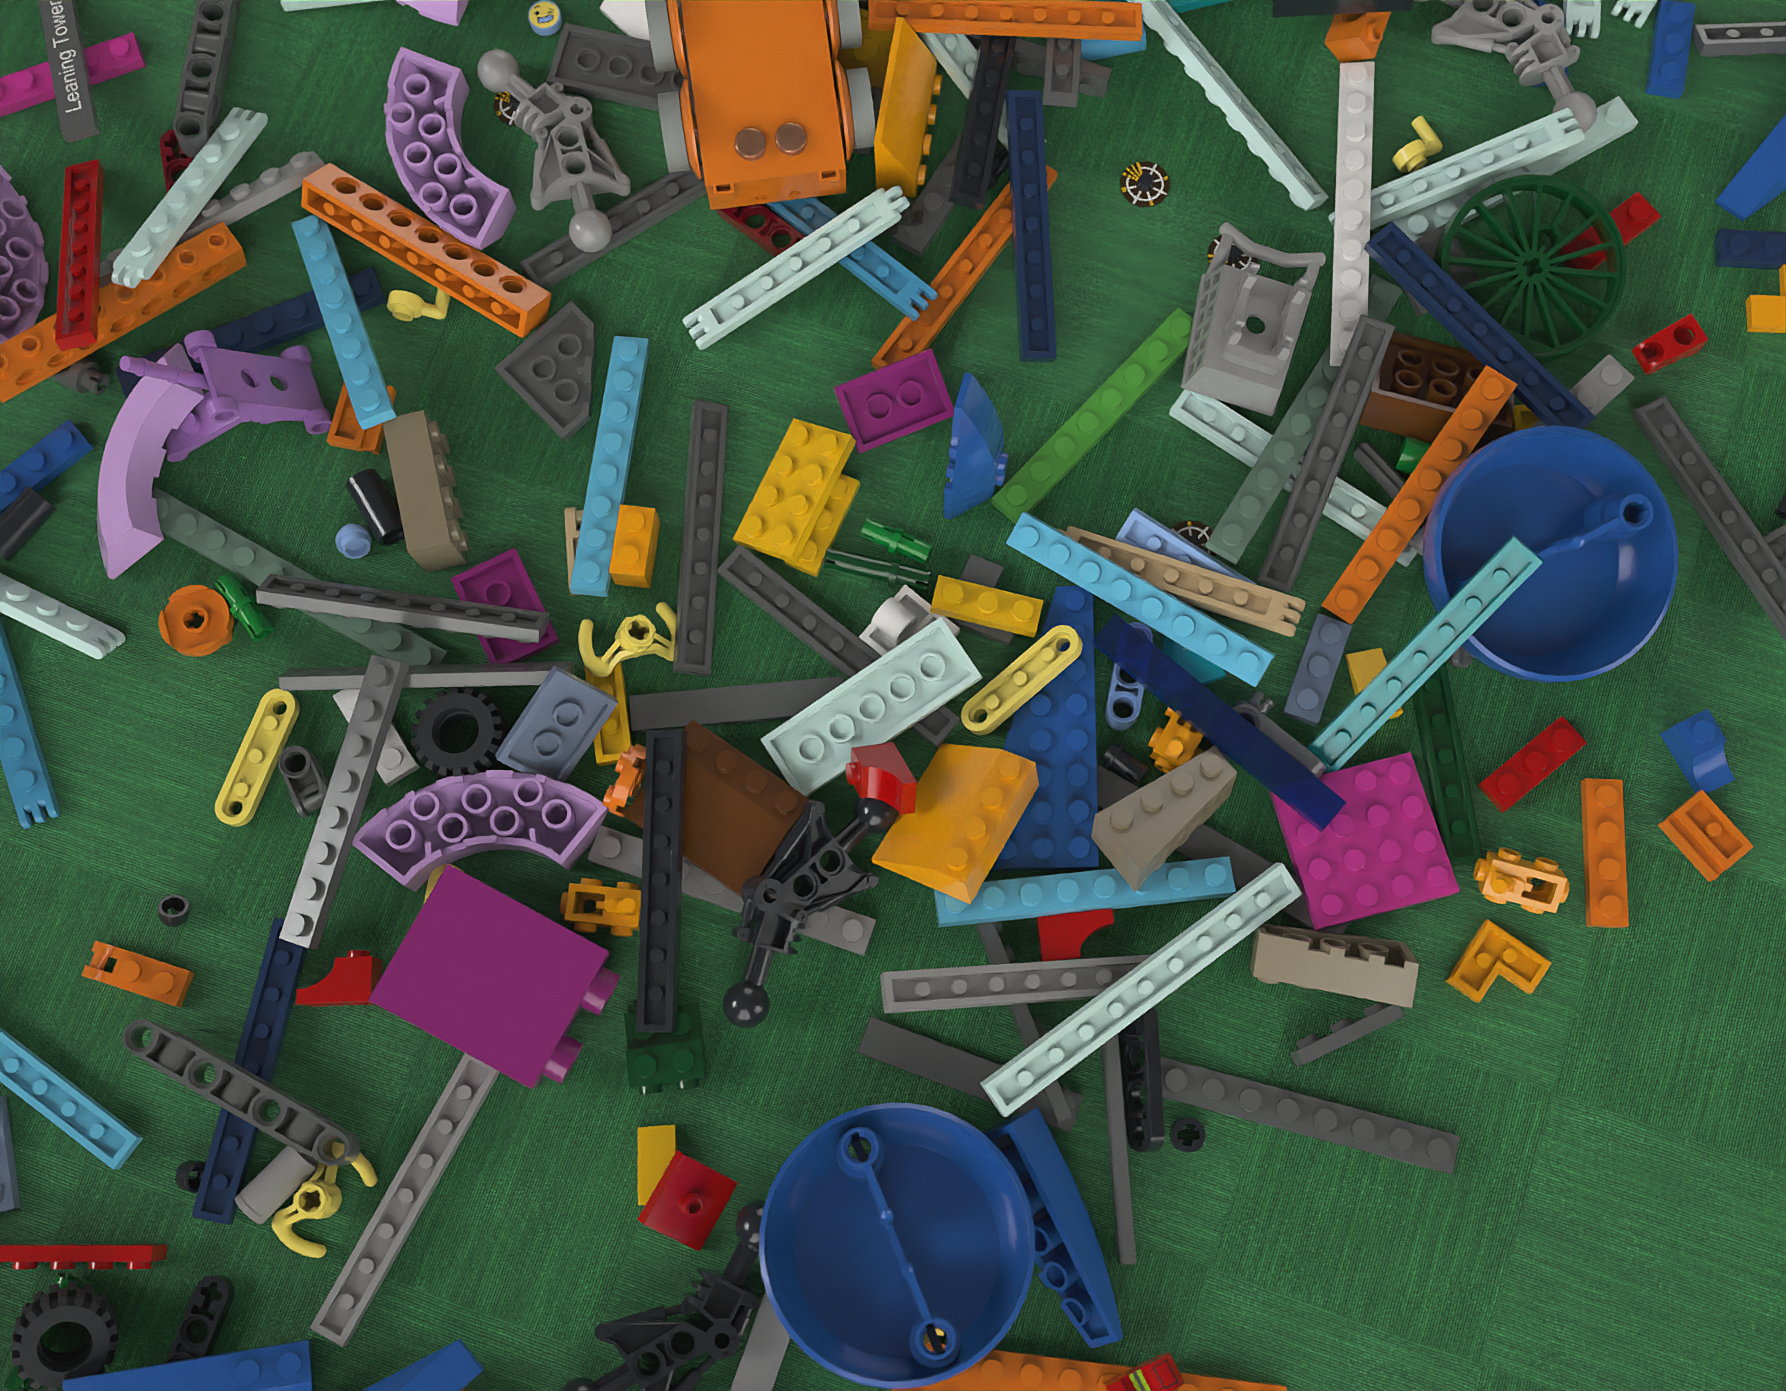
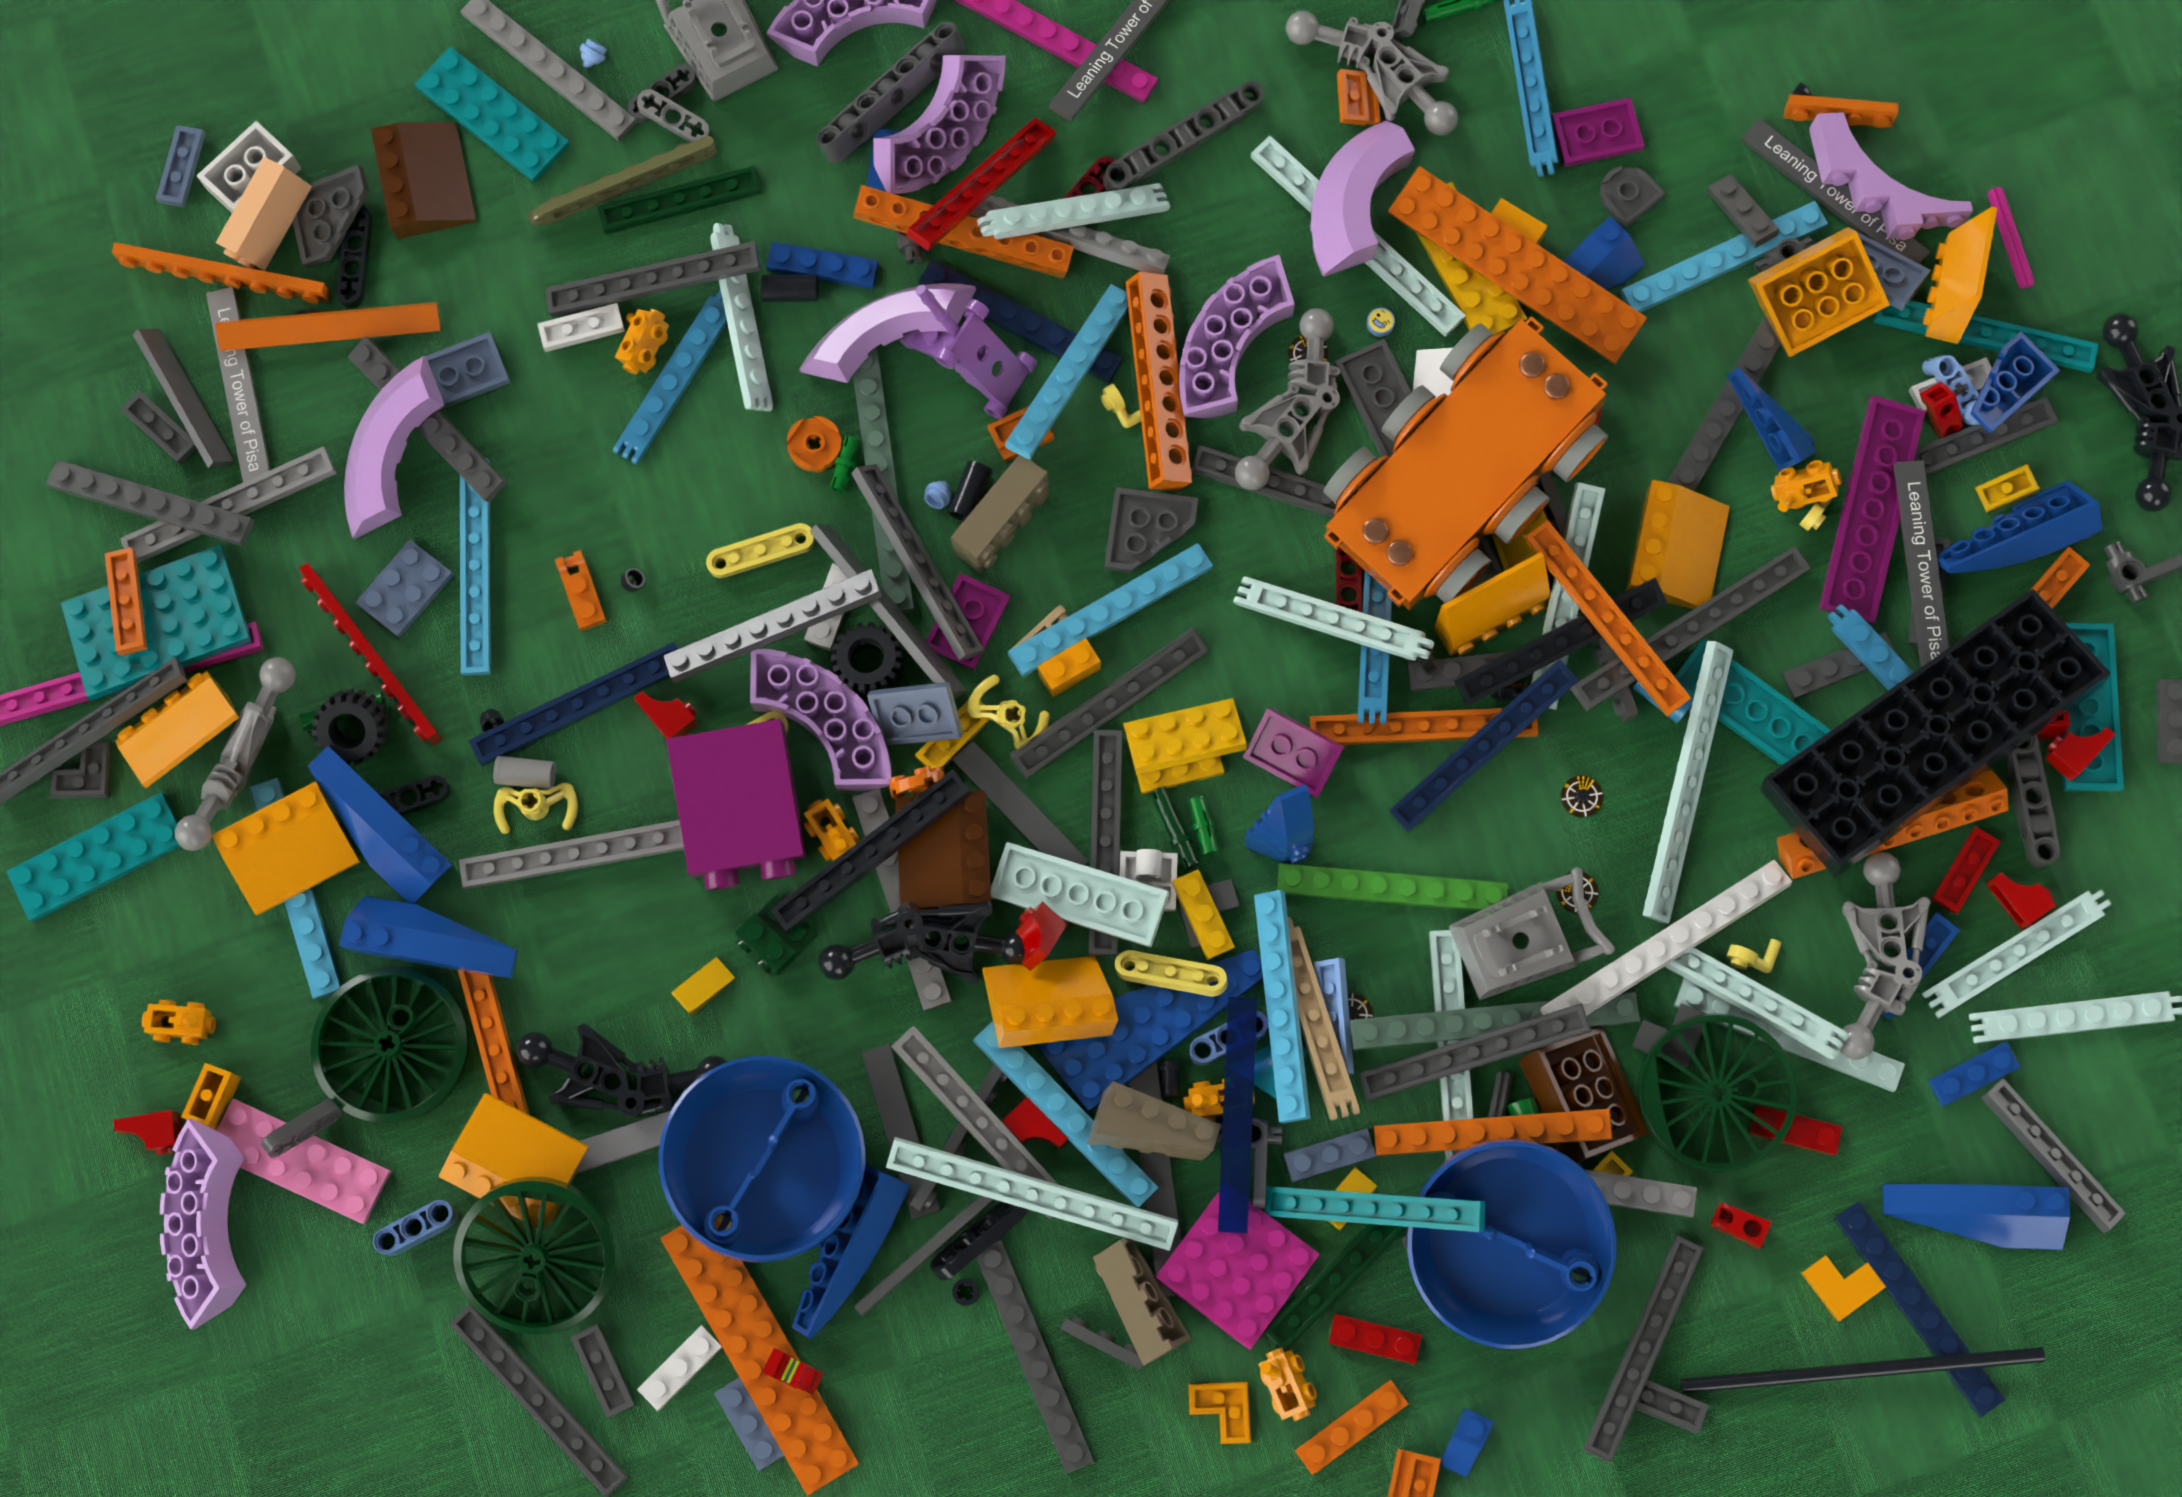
camera: 50 degrees right, 0 degrees up
dark grey beam [123,1019,360,1166] -> none
dark grey piece [278,745,330,819] -> none
red plate [637,1150,738,1252] -> none
dark blue plate [1364,221,1596,430] -> none

